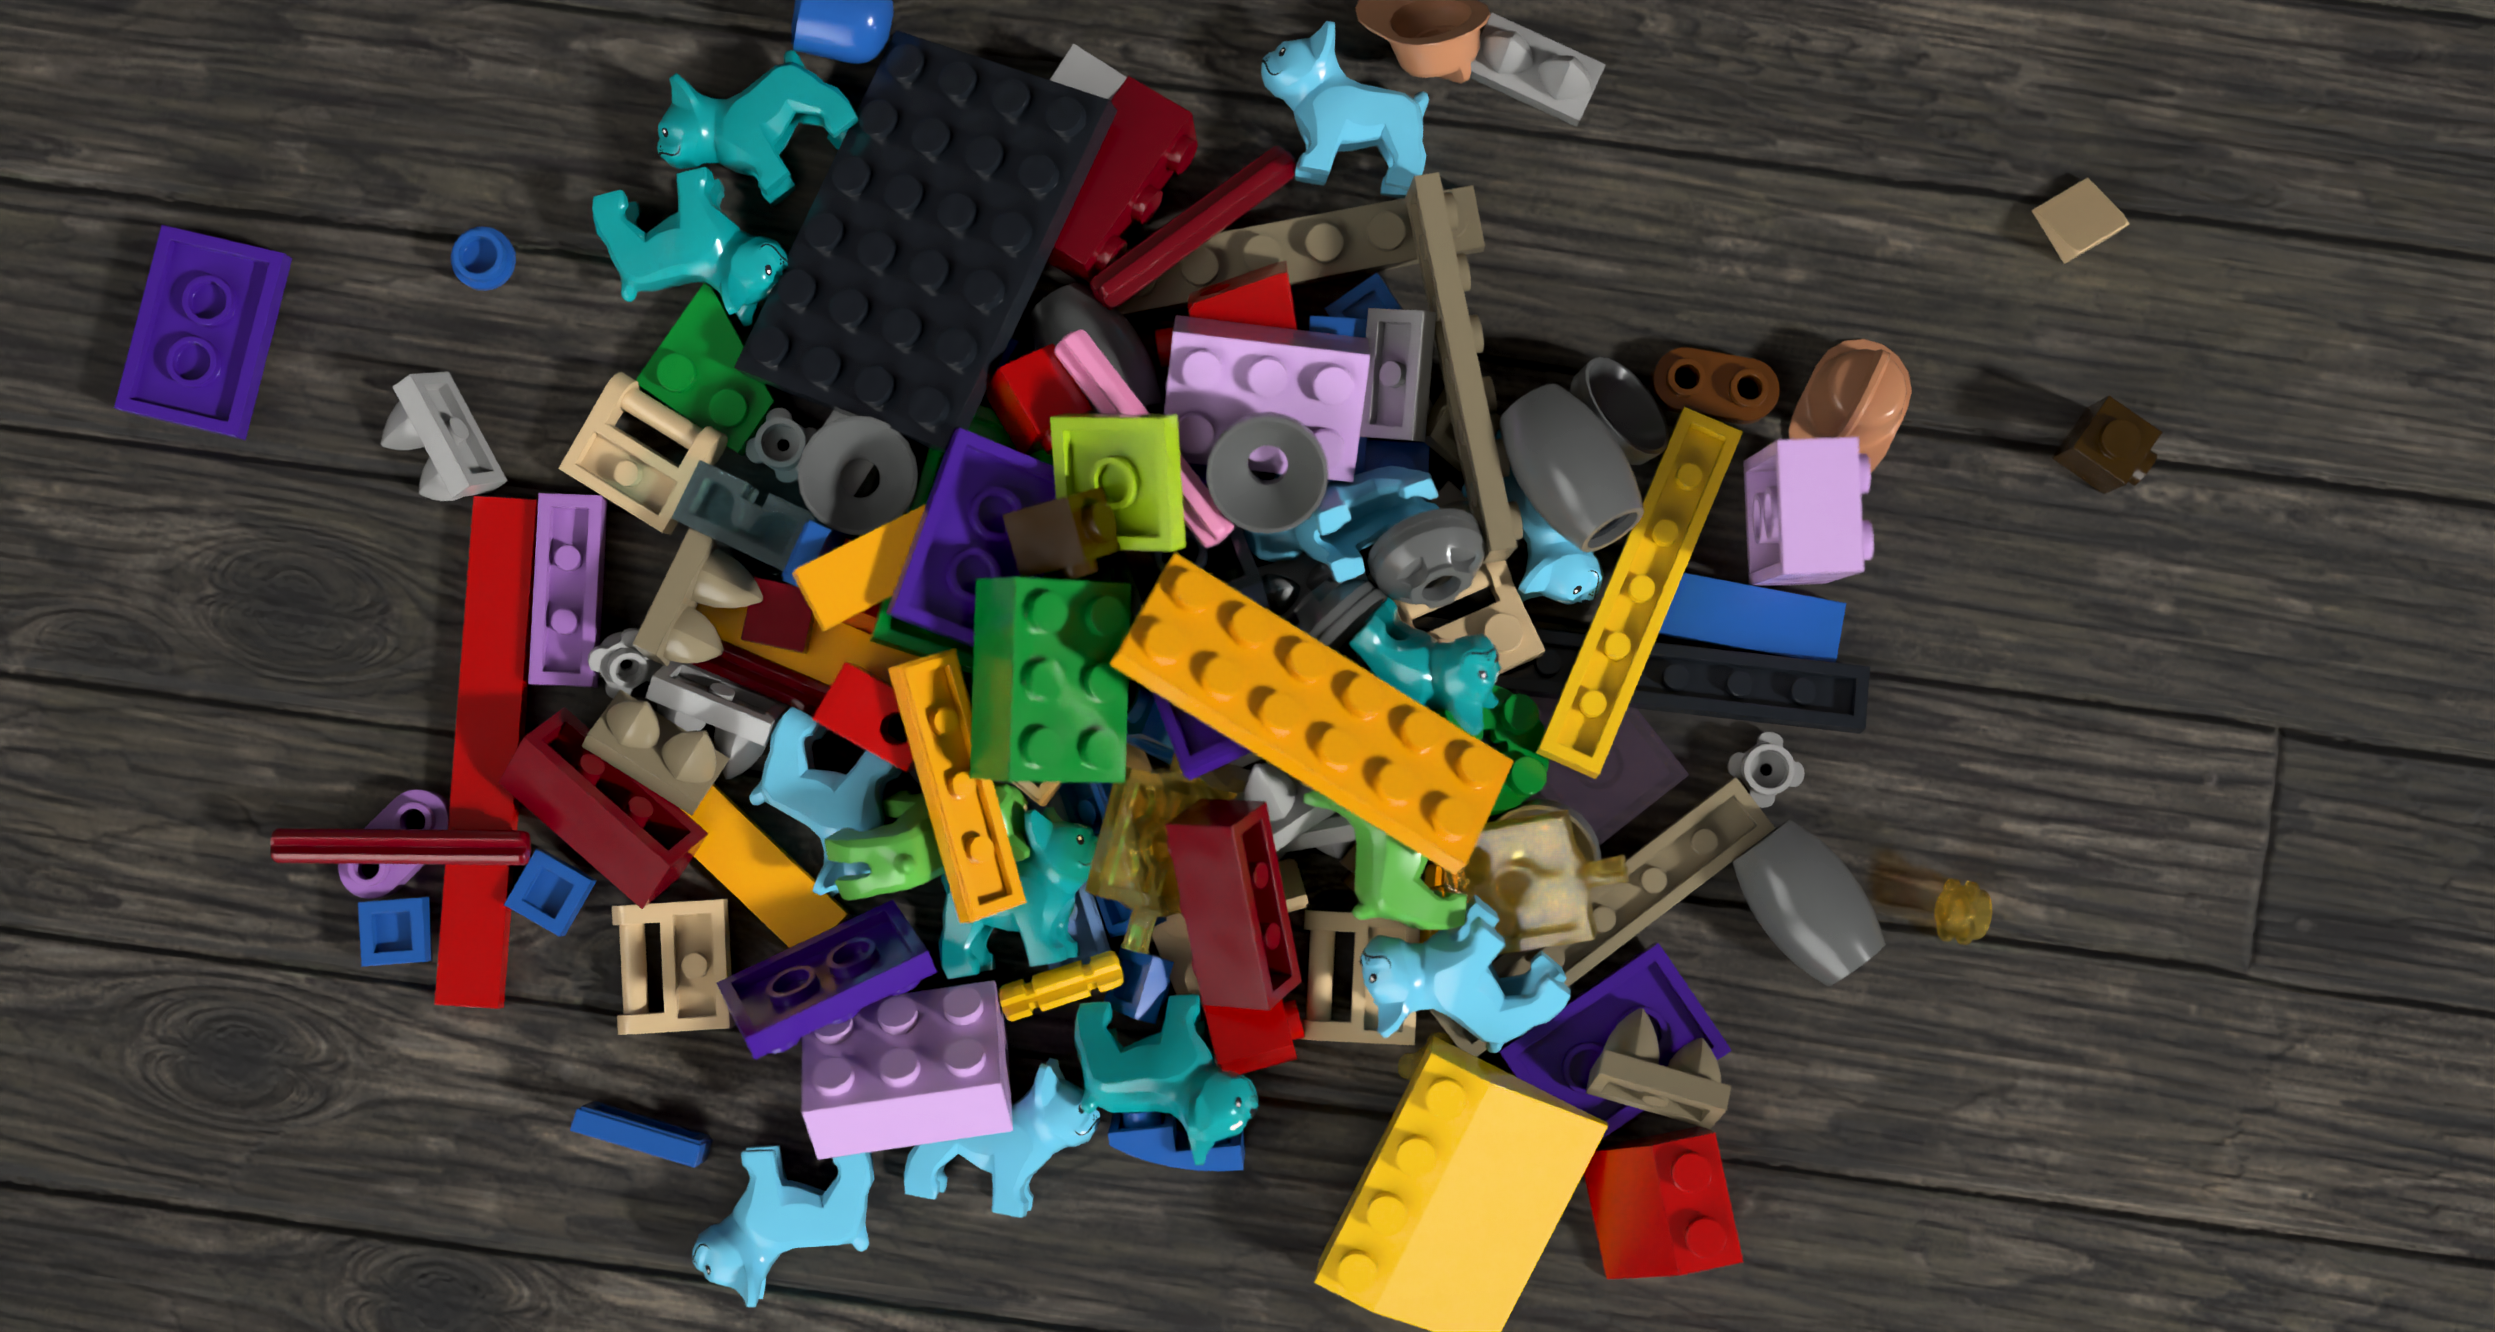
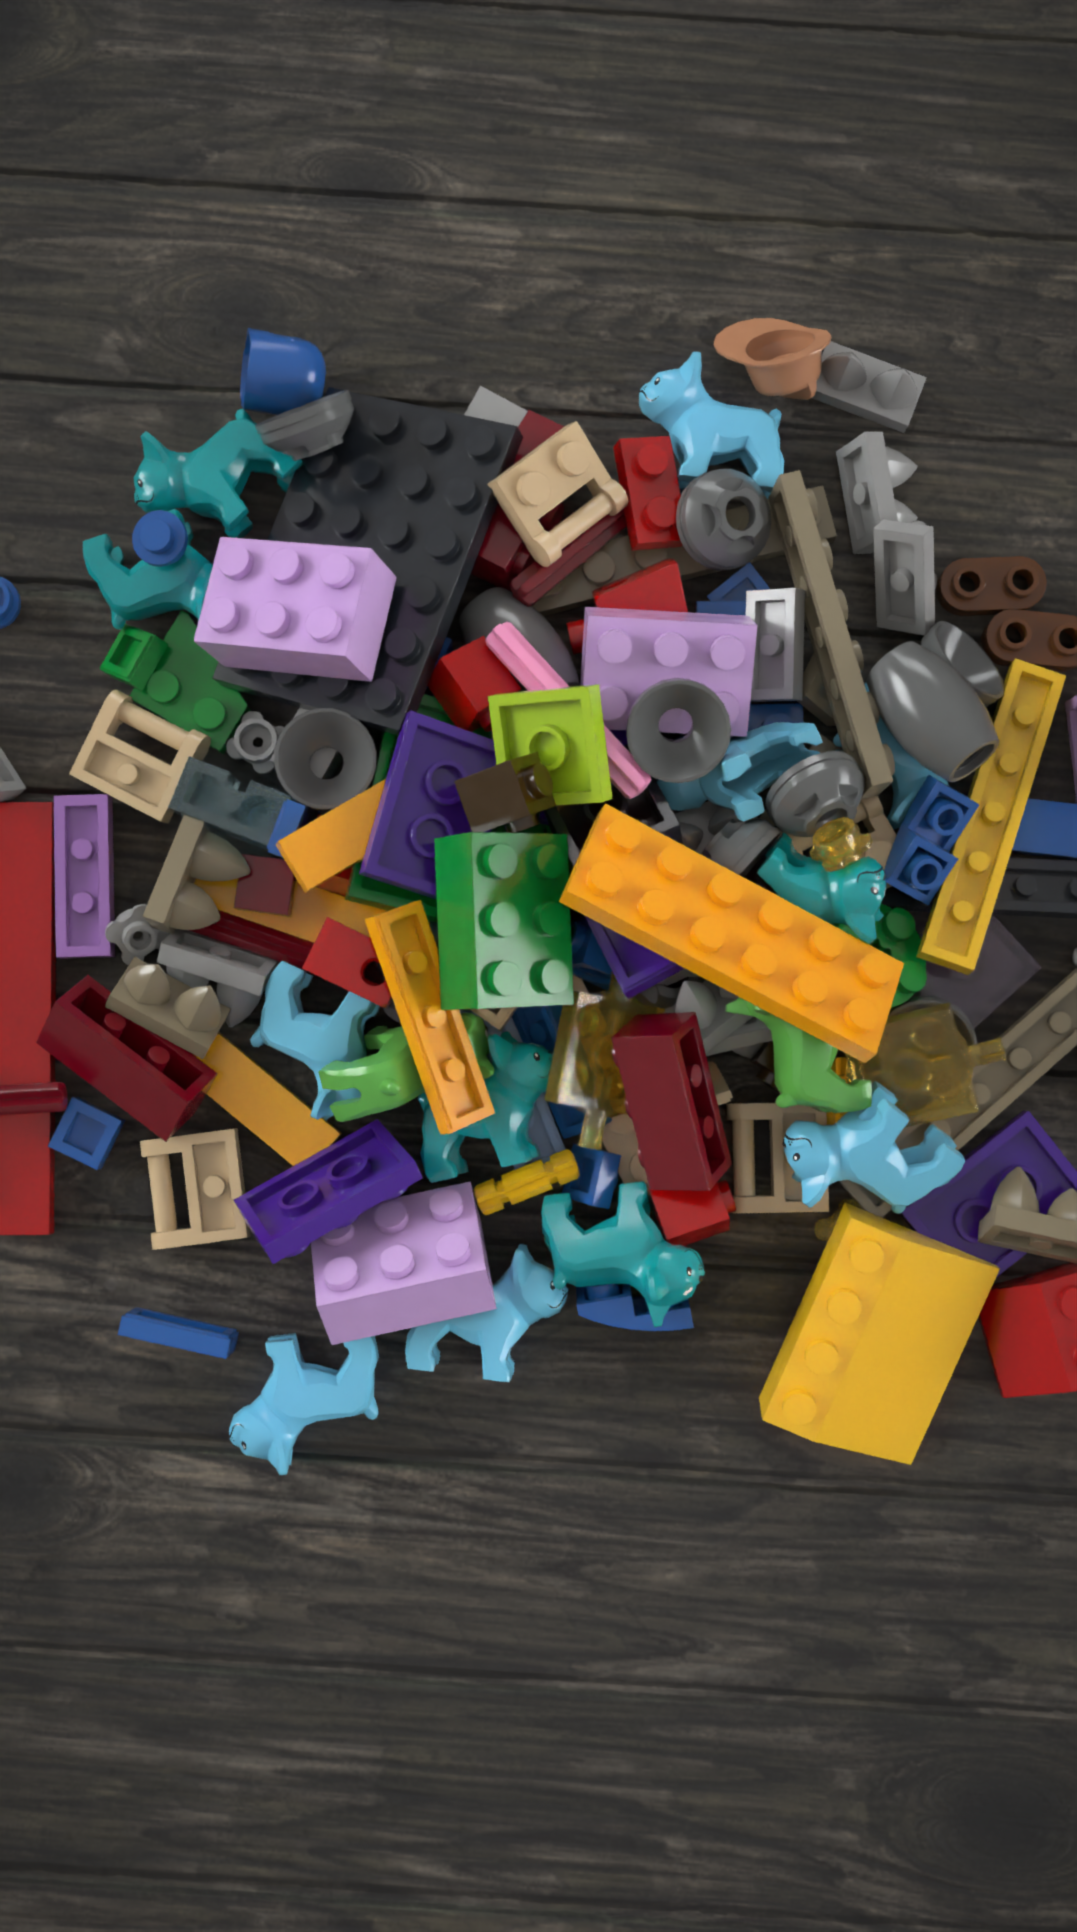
camera: 10 degrees left, 0 degrees up
none -> green tile [100,623,168,691]
none -> blue plate [132,510,188,567]
none -> lavender brick [194,537,397,682]
none -> dark grey piece [255,390,354,461]
none -> tan plate [487,421,629,567]
none -> red plate [613,436,683,551]
none -> dark grey piece [676,469,771,571]
none -> clear yellow plate [810,817,873,872]
none -> light grey tile [836,432,918,554]
none -> light grey tile [873,519,937,636]
none -> blue slope [884,775,979,905]
none -> reddish brown plate [936,556,1047,616]

